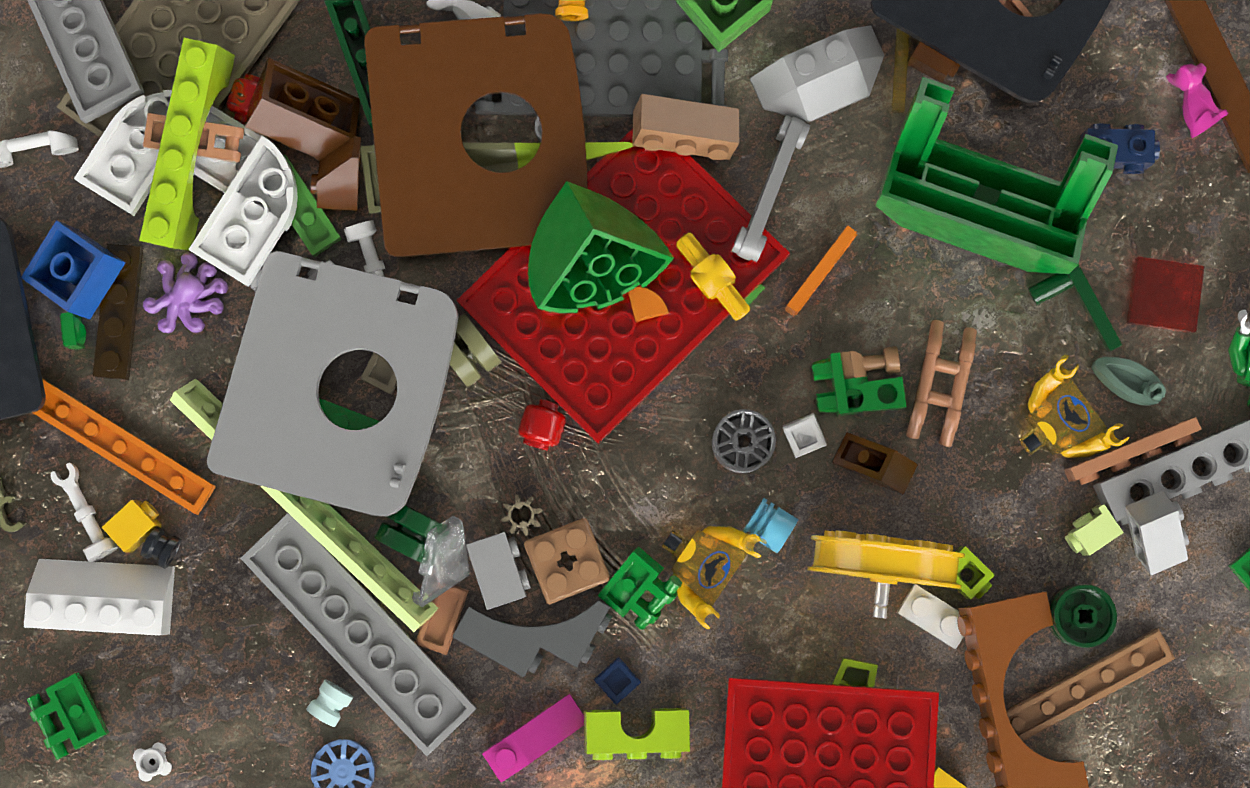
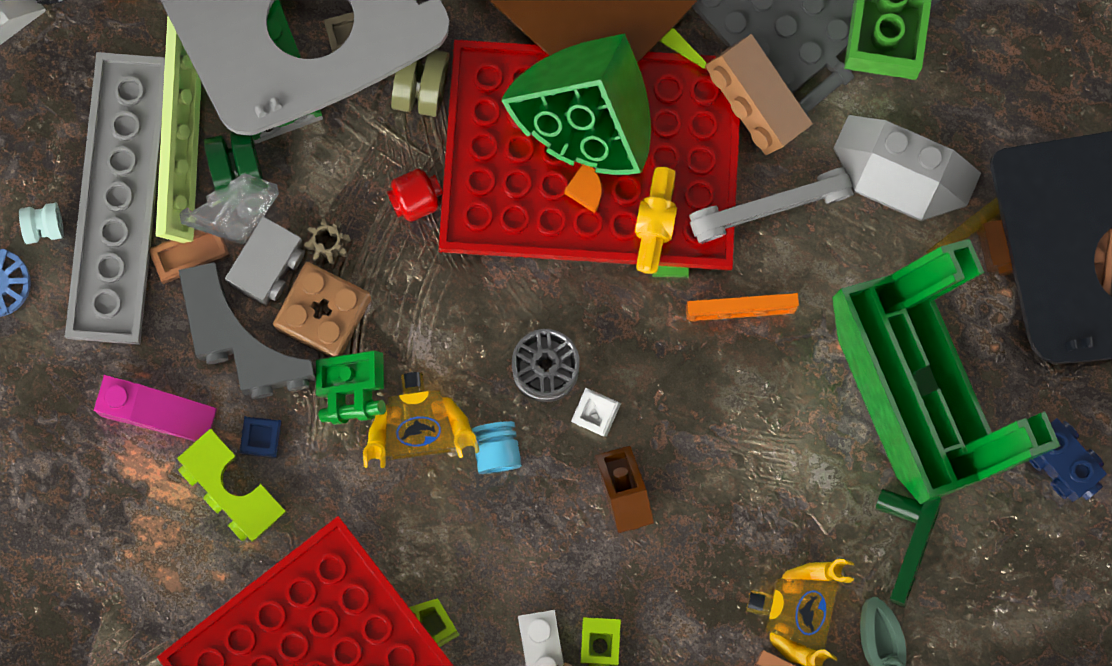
camera: 45 degrees right, 5 degrees down
yellow wheel [807,530,965,619] -> none
green hips [811,346,907,416] -> none
nougat piece [906,320,977,447] -> none
clear red tile [1127,257,1205,333] -> none

